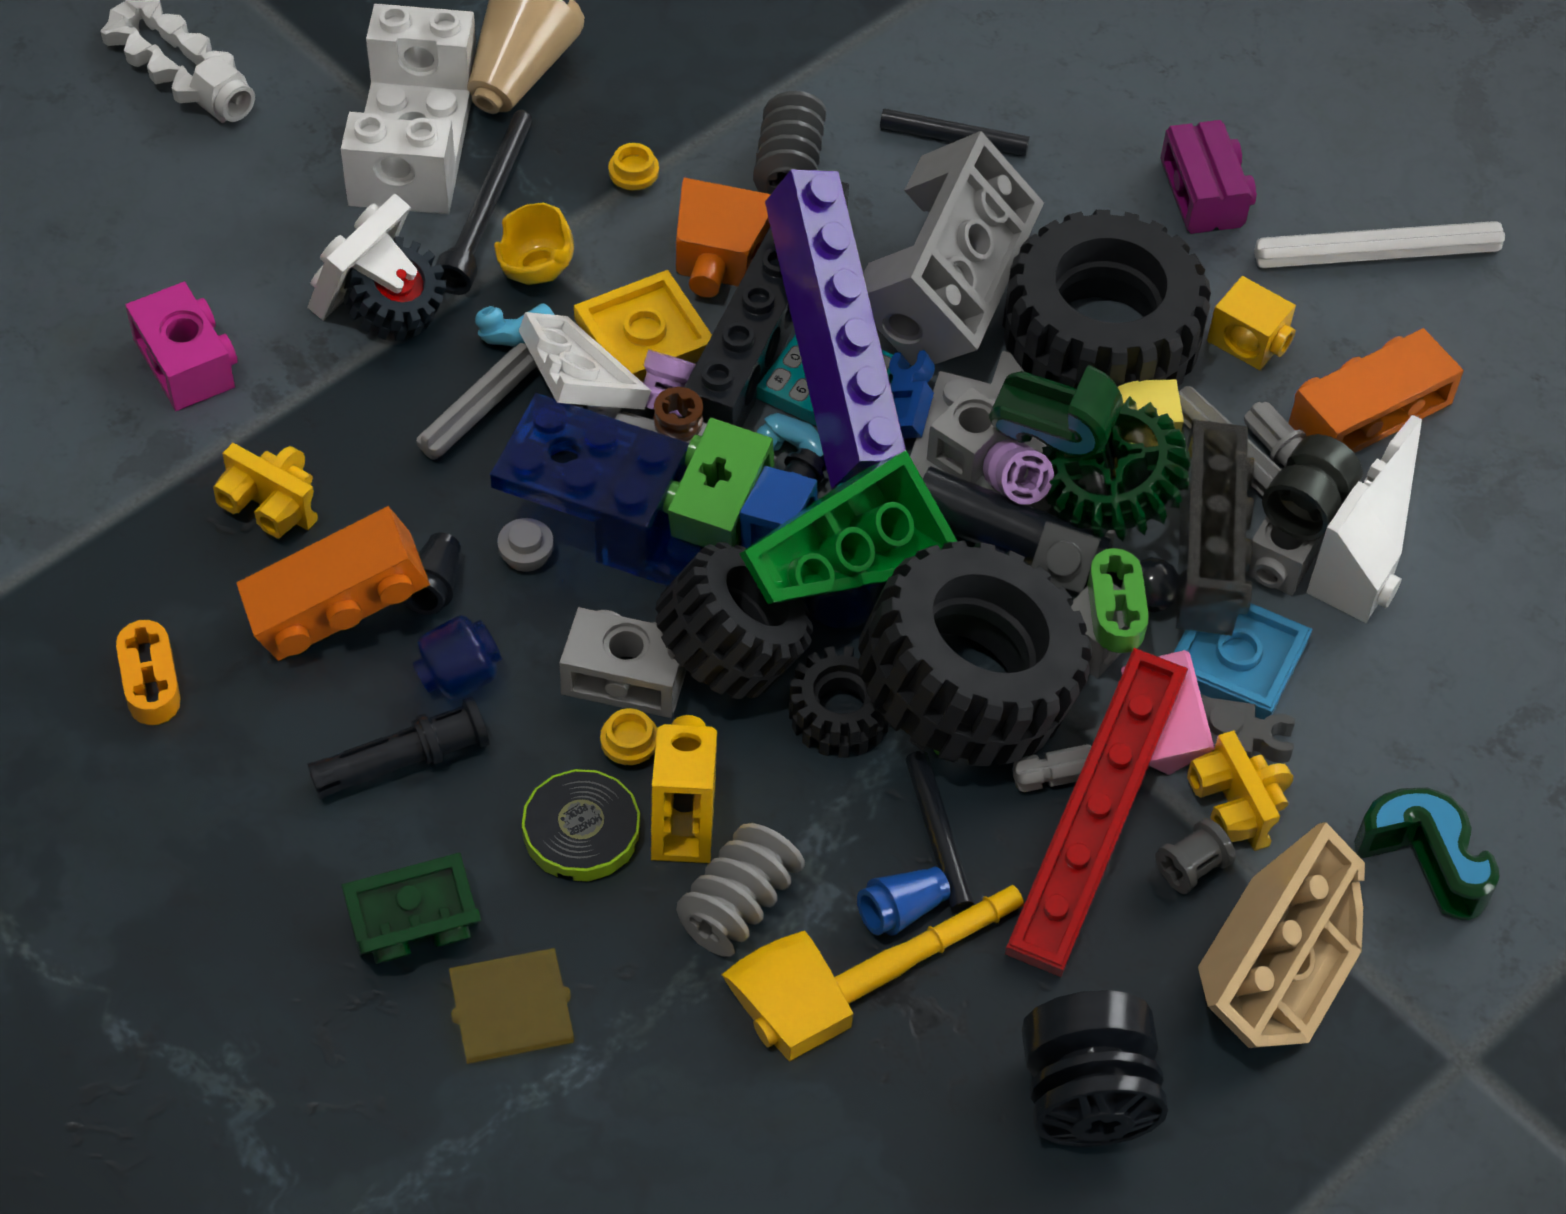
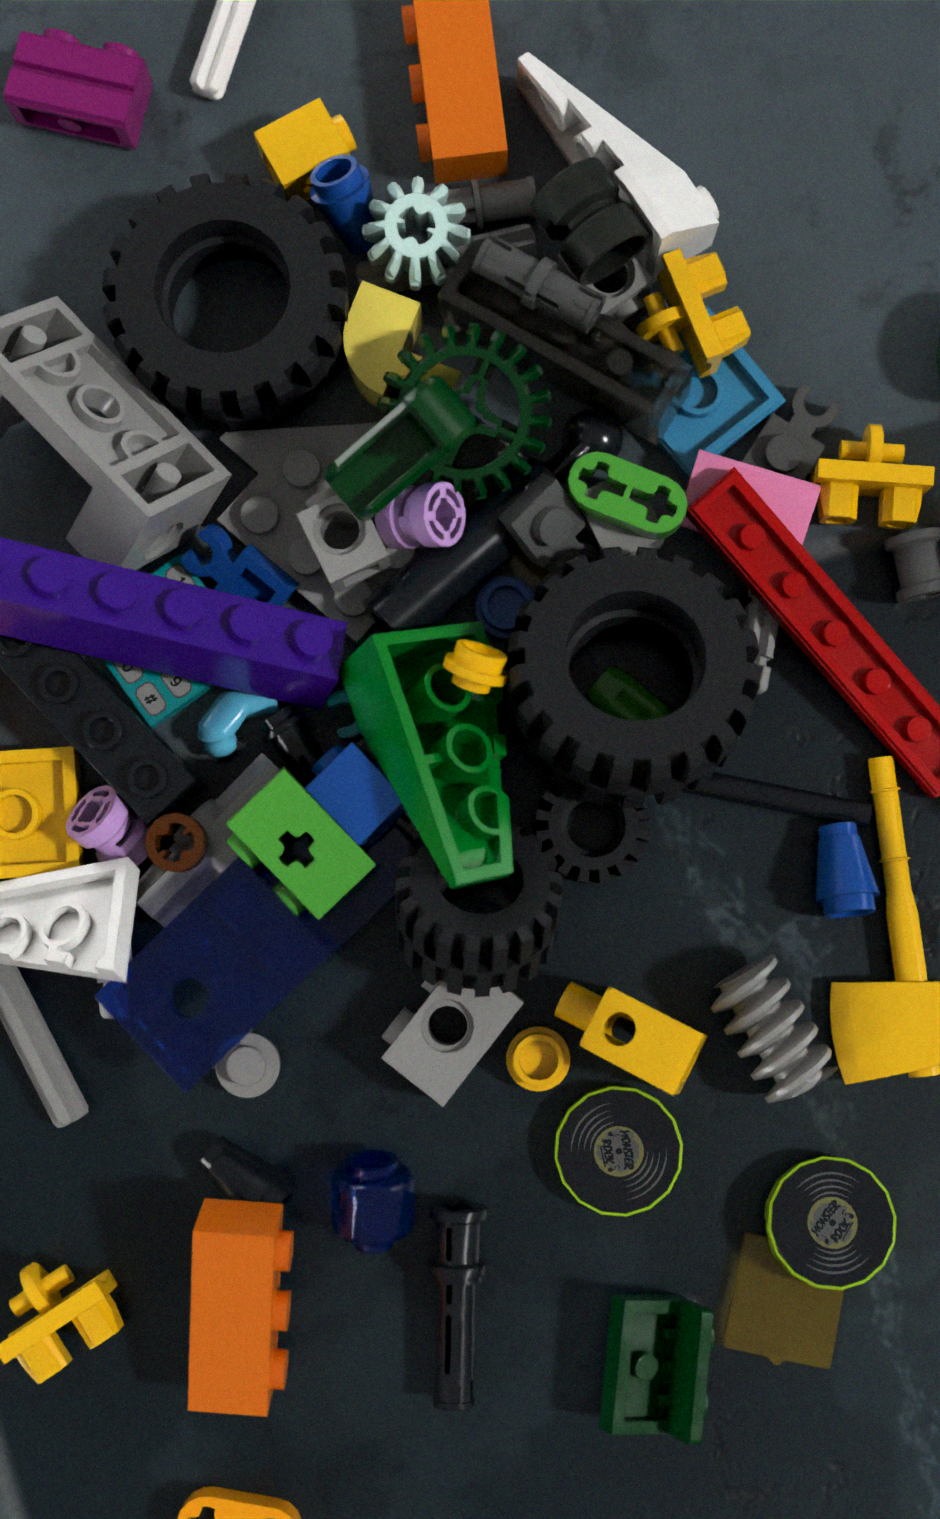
camera: 55 degrees left, 30 degrees up
none -> blue cone [310,154,377,255]
none -> light aqua gear [362,176,471,291]
none -> yellow plate [443,639,508,694]
none -> dark grey pin [472,233,607,334]
none -> yellow hips [636,248,751,379]
none -> black tile [764,1156,896,1290]

